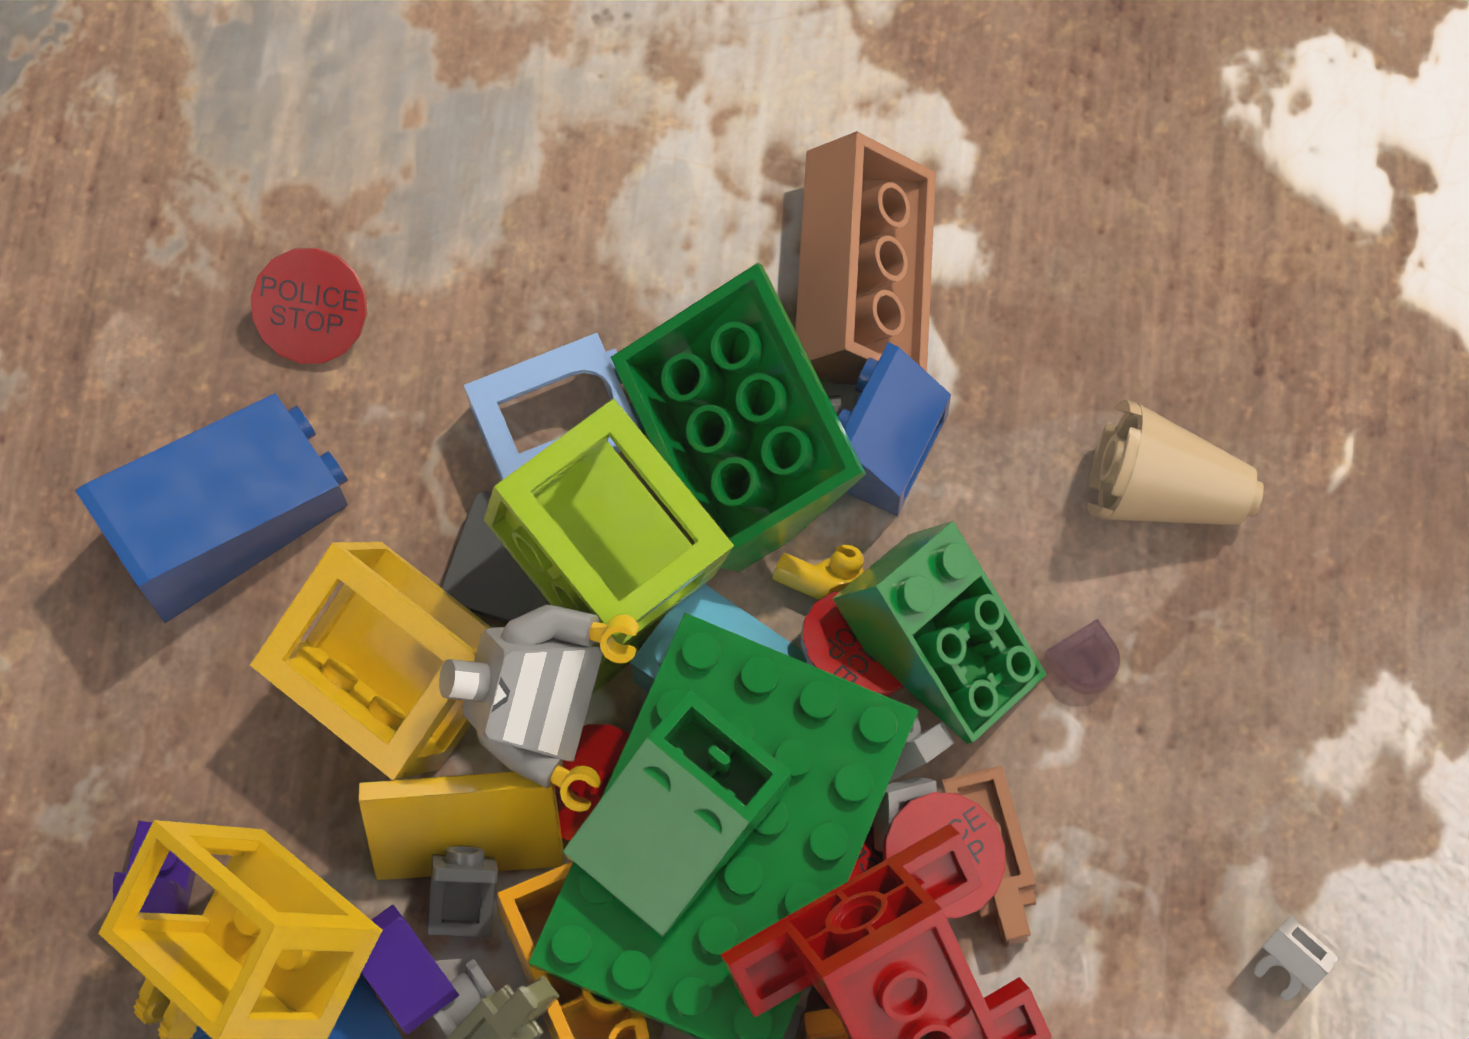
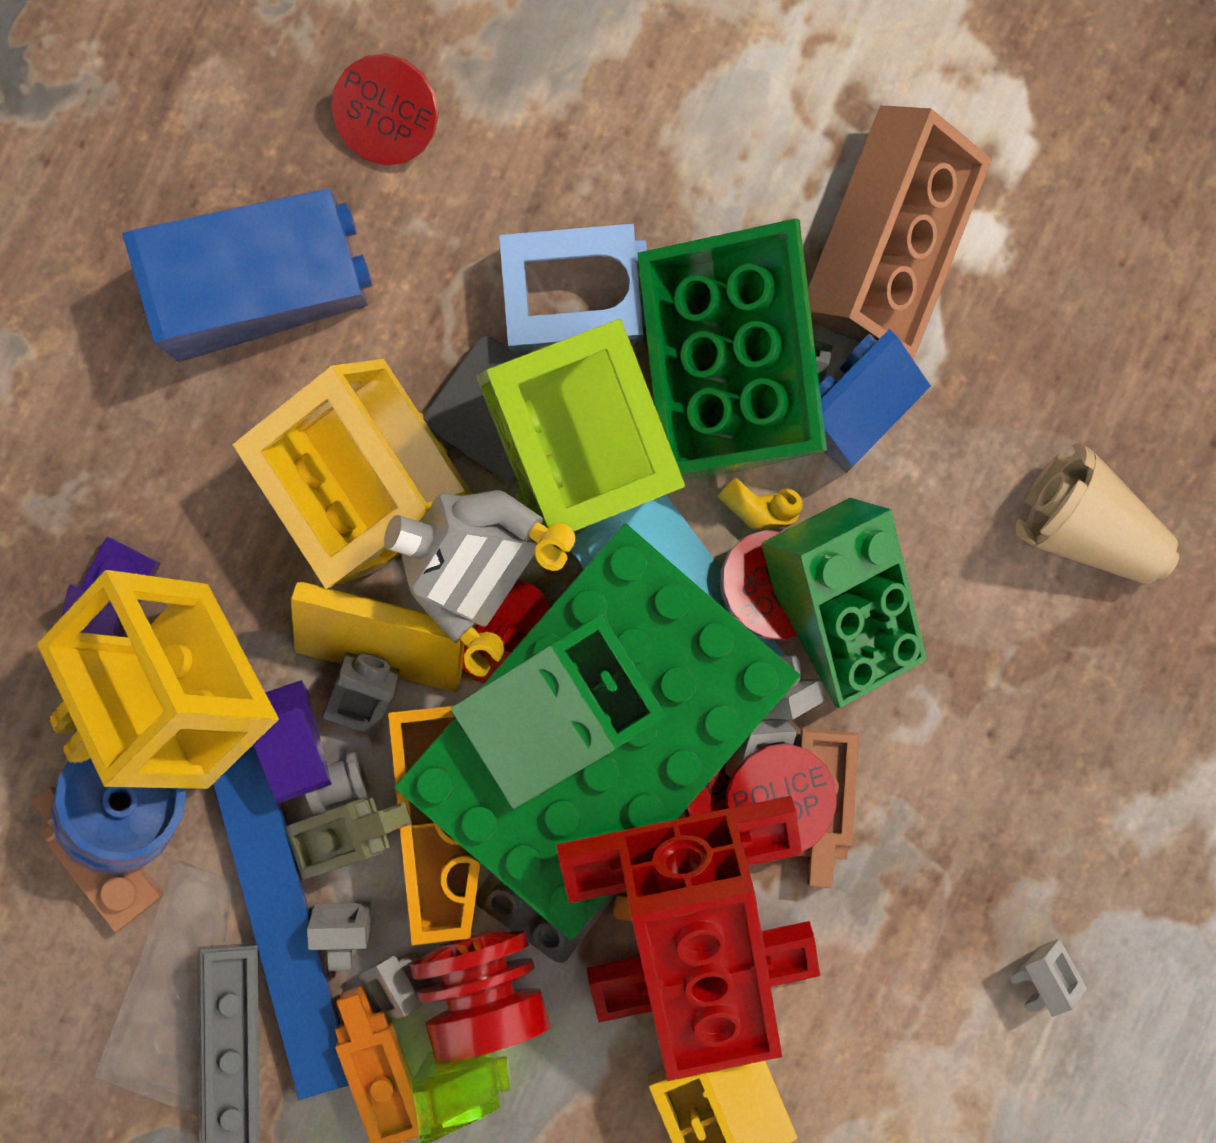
camera: 20 degrees right, 15 degrees up
tile [1045,619,1120,694] -> none

